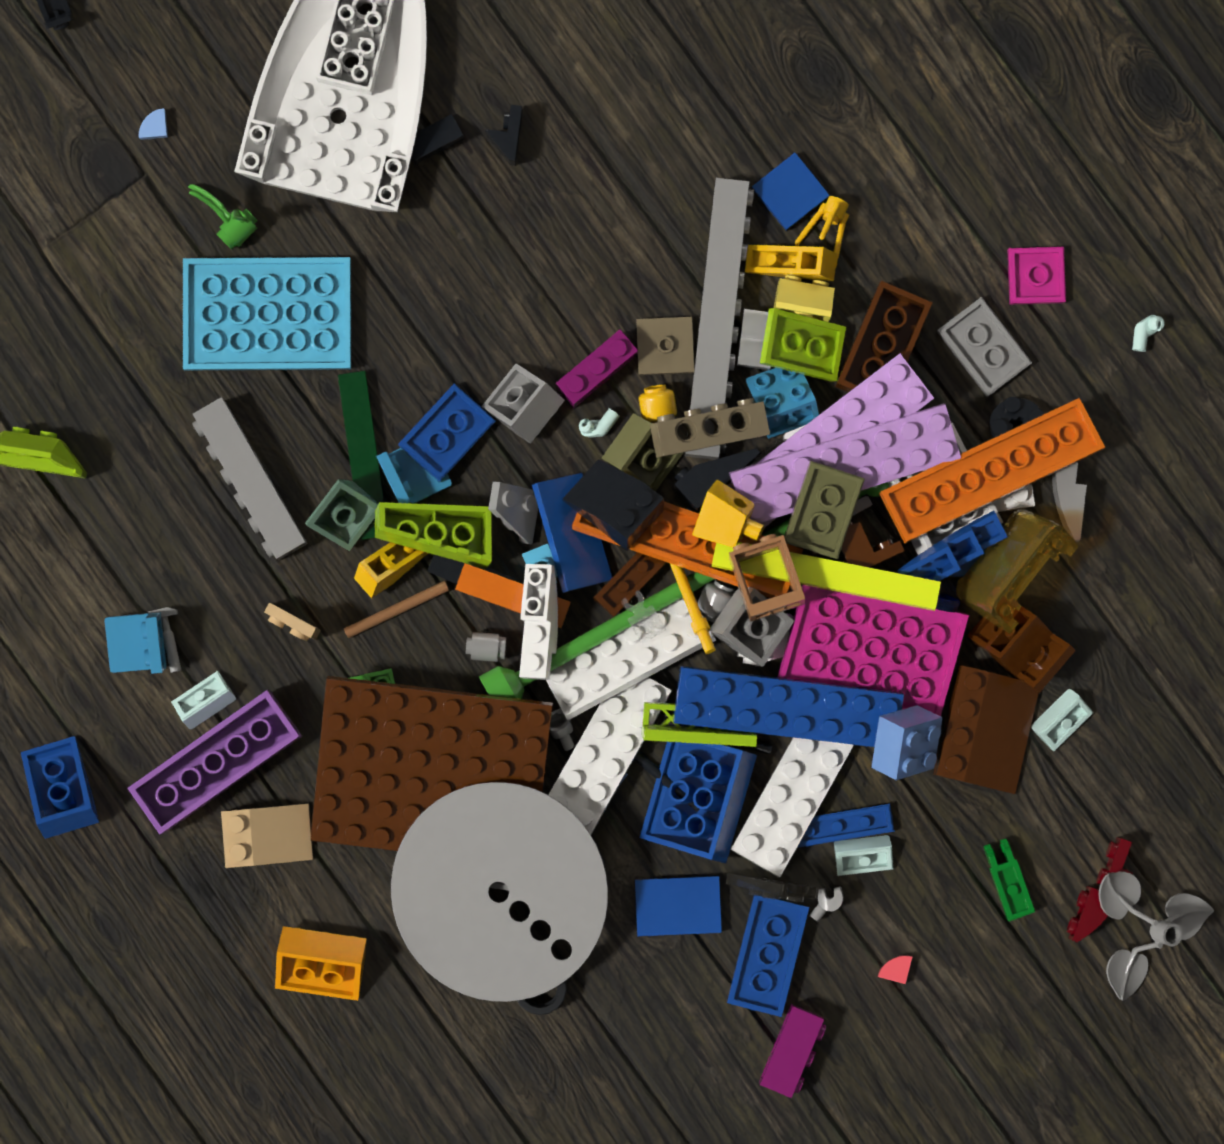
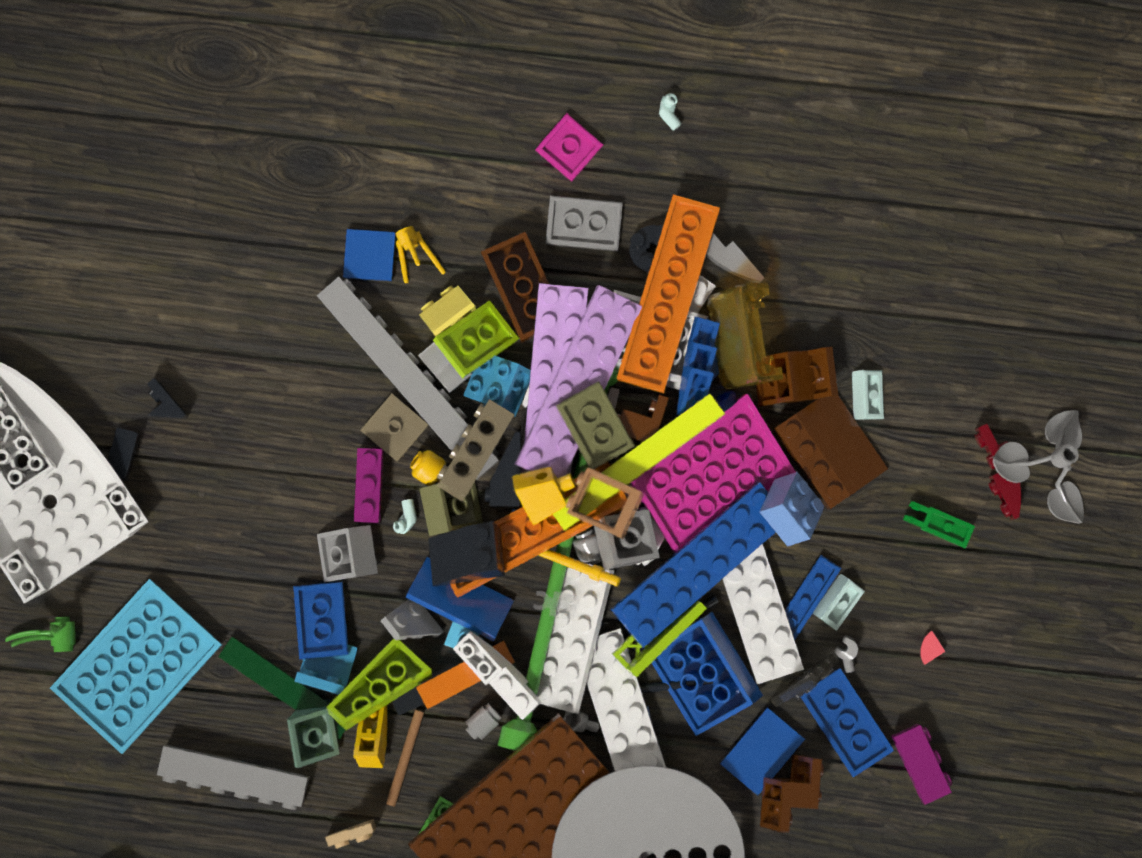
camera: 45 degrees left, 0 degrees up
reddish brown plate [593,552,666,617] -> none
yellow slope [745,245,837,281] -> none
none -> reddish brown bracket [760,754,823,832]

